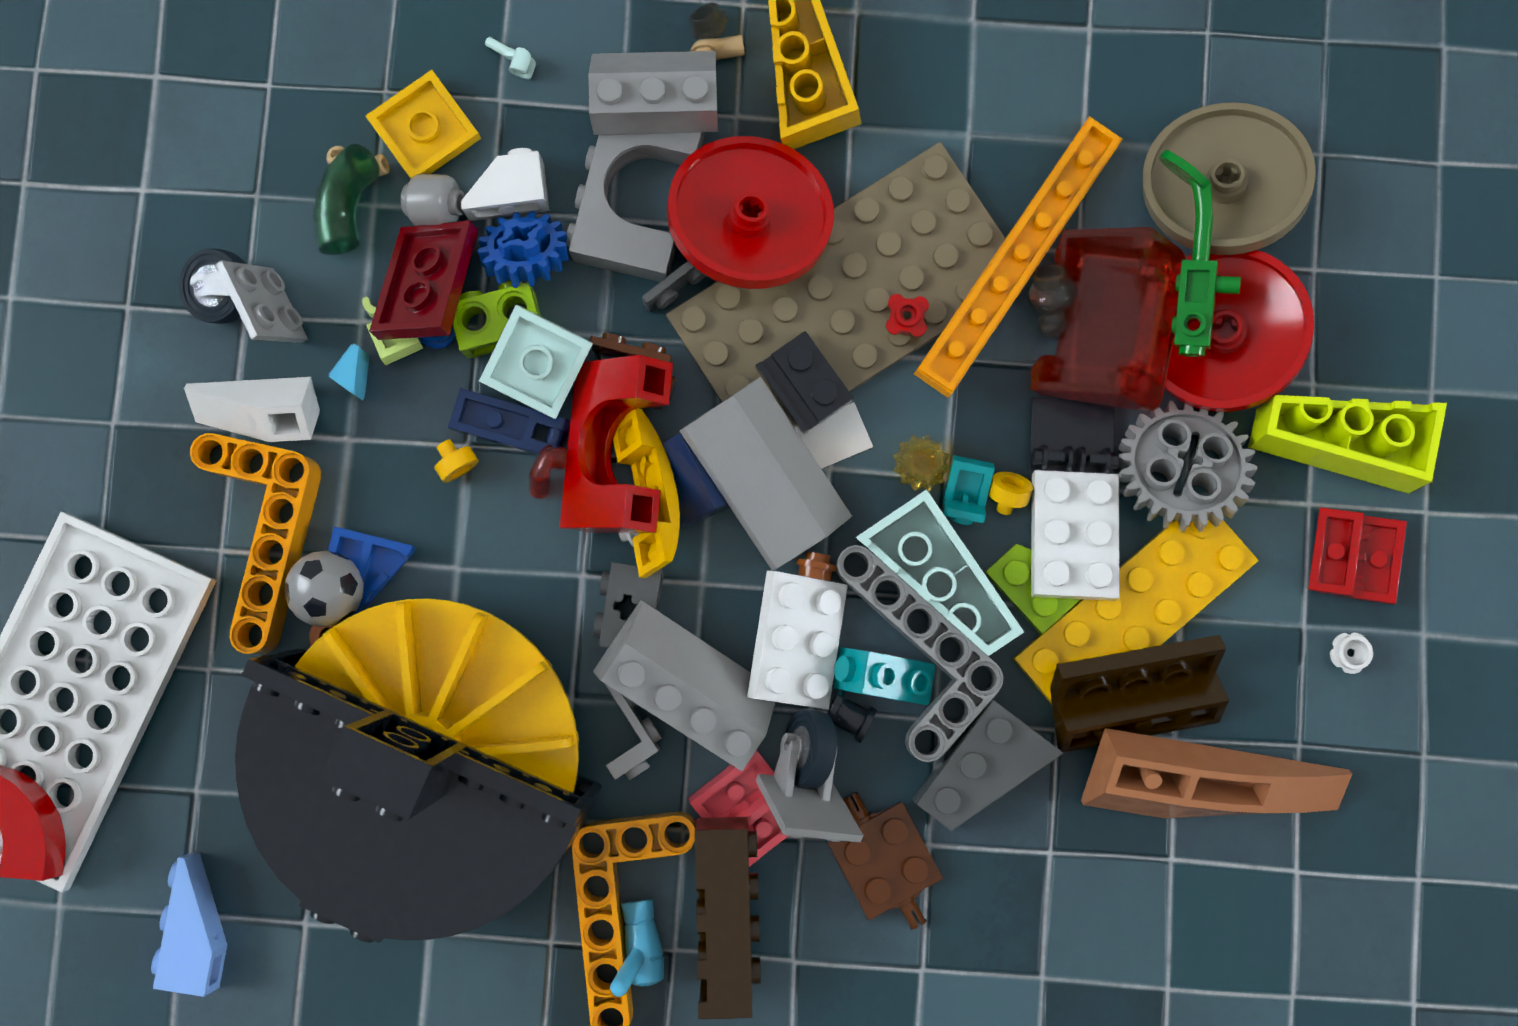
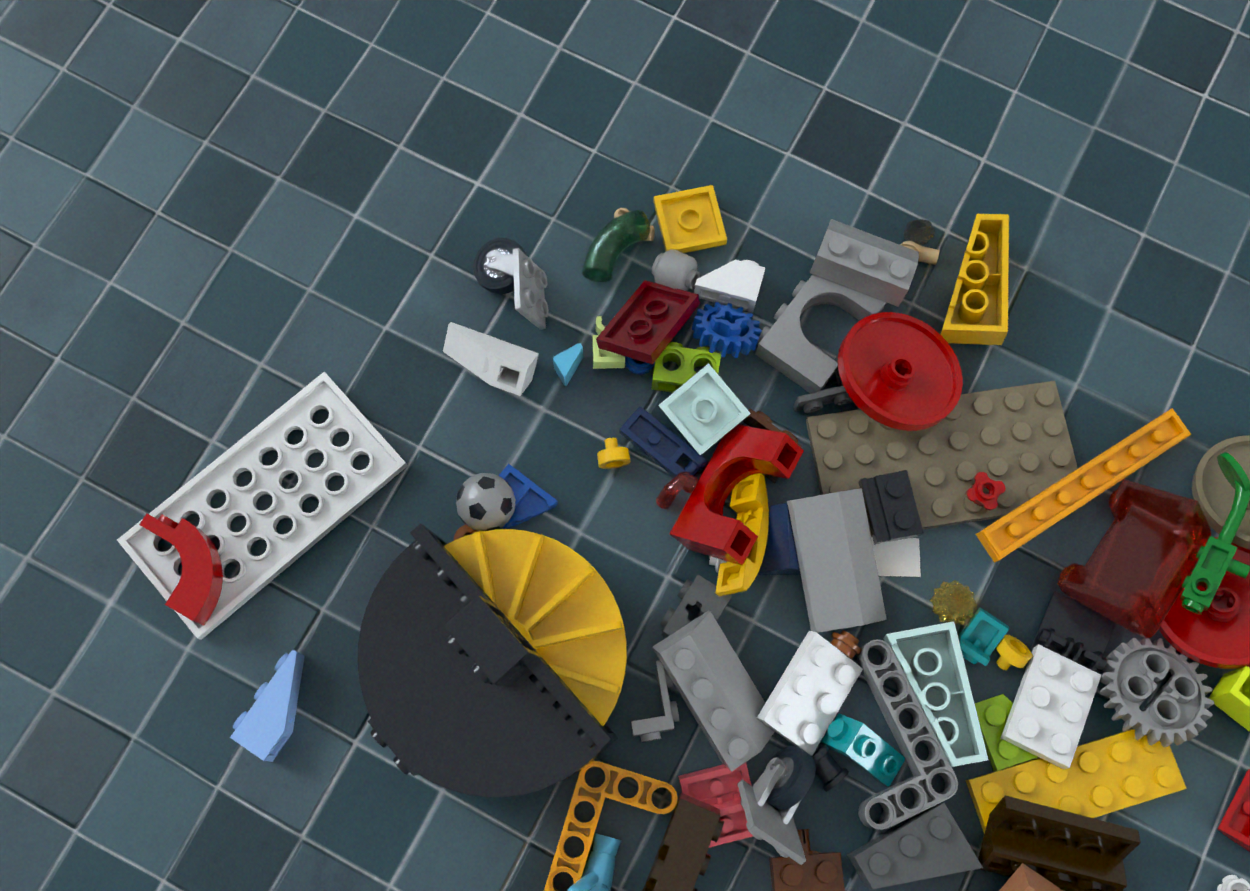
camera: 20 degrees right, 10 degrees down
light orange beam [190,433,321,654] -> none
light aqua hand [485,37,536,80] -> none
clear smoke animal [1027,264,1079,338] -> none

